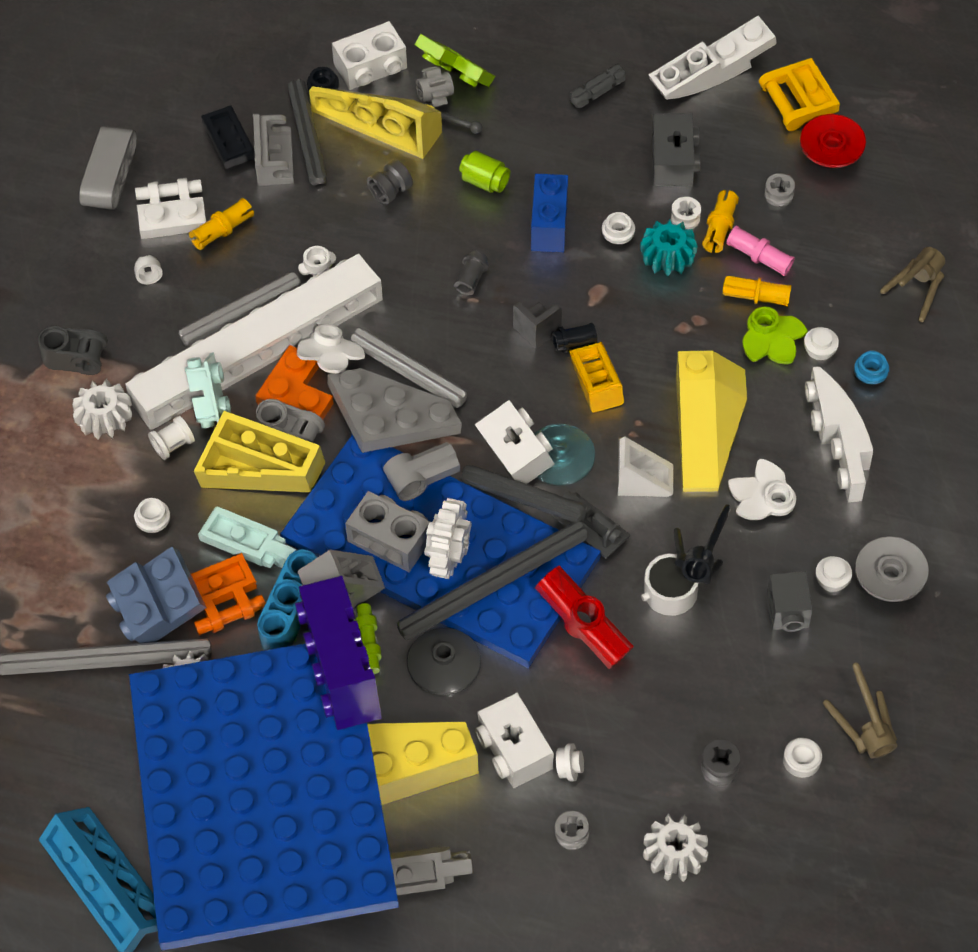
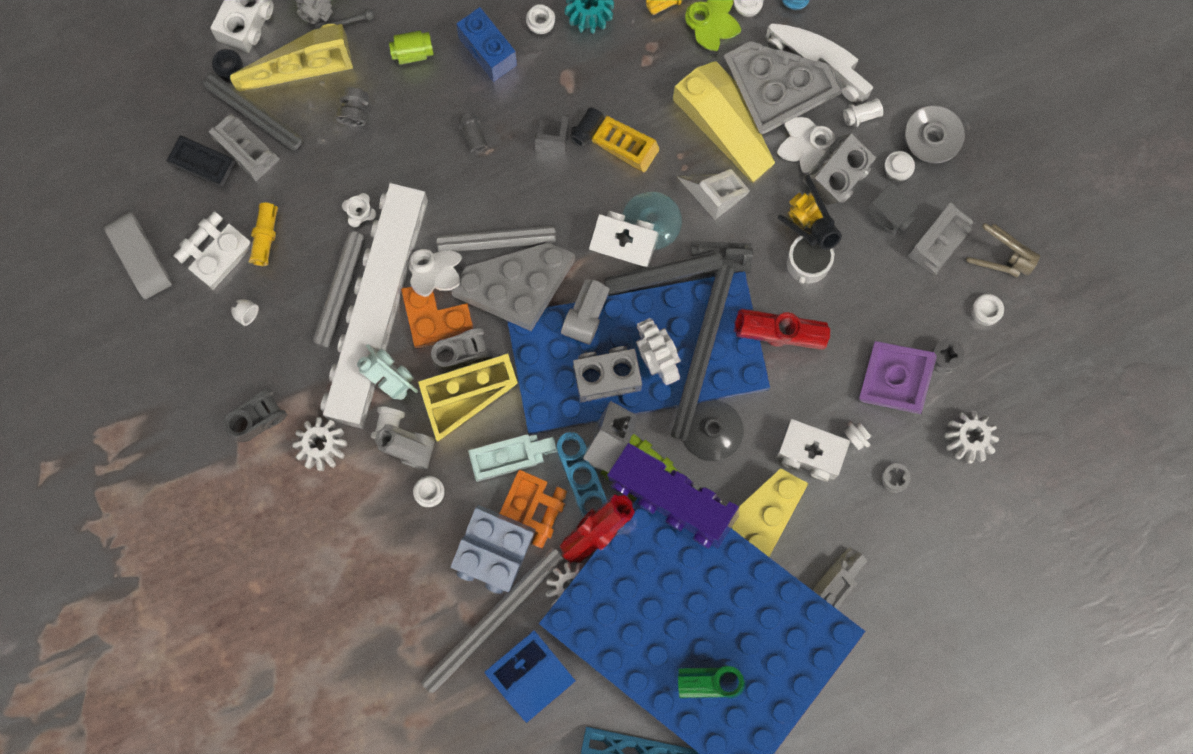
camera: 45 degrees left, 20 degrees up
none -> light grey piece [375,424,436,470]
none -> blue slope [484,630,576,723]
none -> red piece [560,494,635,563]
none -> green piece [678,666,745,699]
none -> light grey plate [724,41,842,135]
none -> yellow gear [788,192,825,229]
none -> light grey brick [803,133,876,205]
none -> white pin [843,98,883,127]
none -> medium lavender plate [859,341,937,414]
none -> light grey hinge [908,202,973,276]

